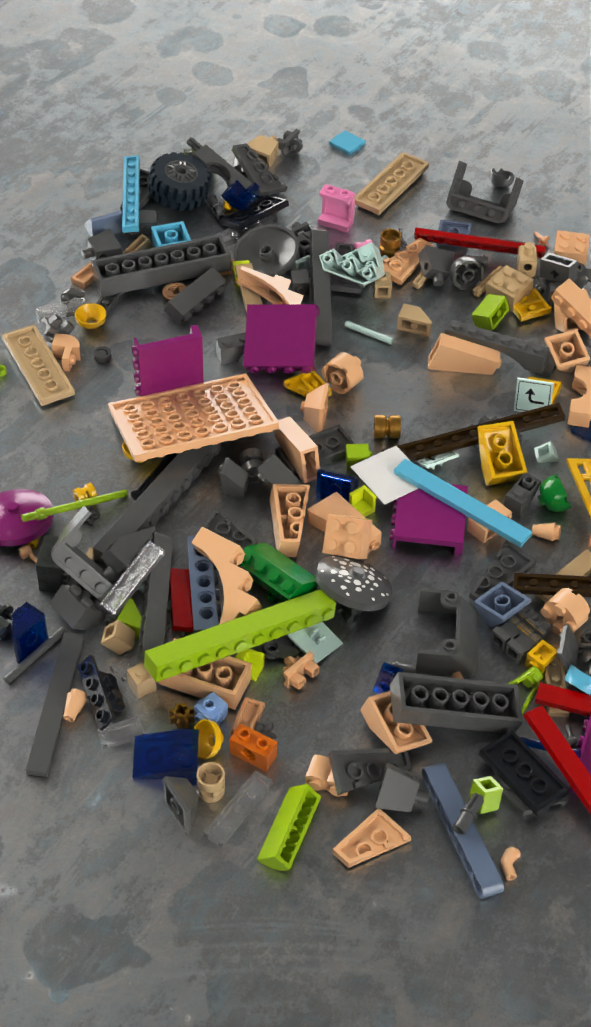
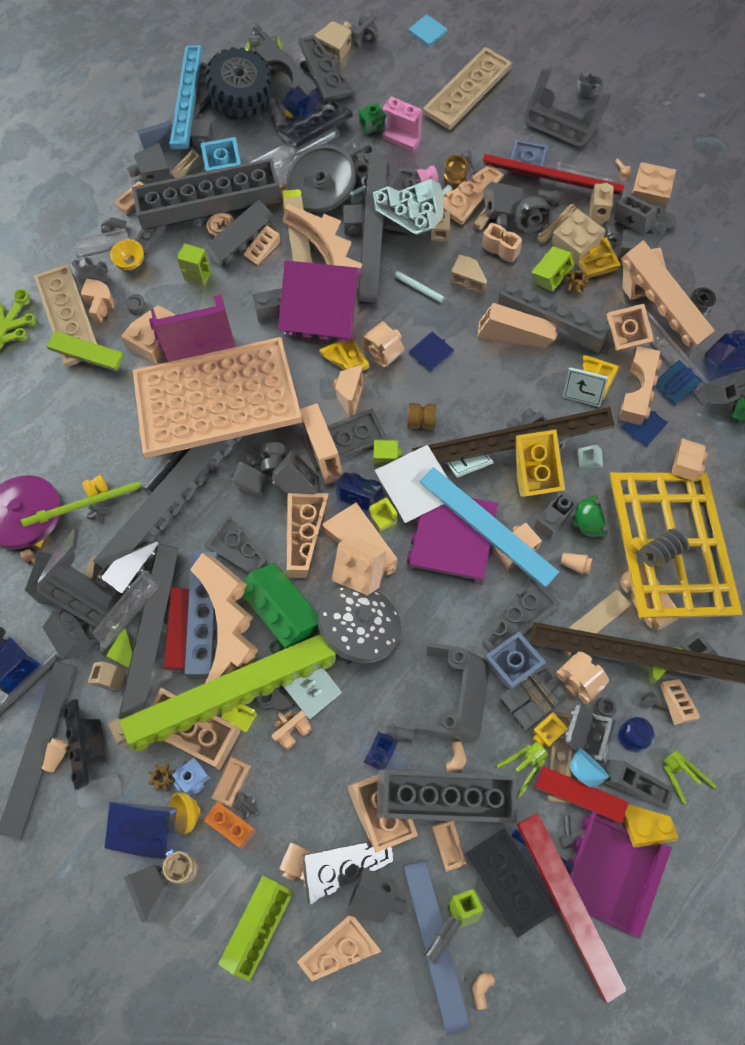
camera: 10 degrees right, 20 degrees up
none -> lime tile [46,331,124,372]
none -> light nougat slope [121,305,175,365]
none -> lime piece [177,244,211,286]
none -> light nougat slope [243,226,281,266]
none -> green brick [359,103,387,134]
none -> clear blue piece [409,331,454,372]
none -> light nougat tile [431,821,467,872]
none -> light nougat brick [482,223,522,262]
none -> pearl gold gear [565,269,589,294]

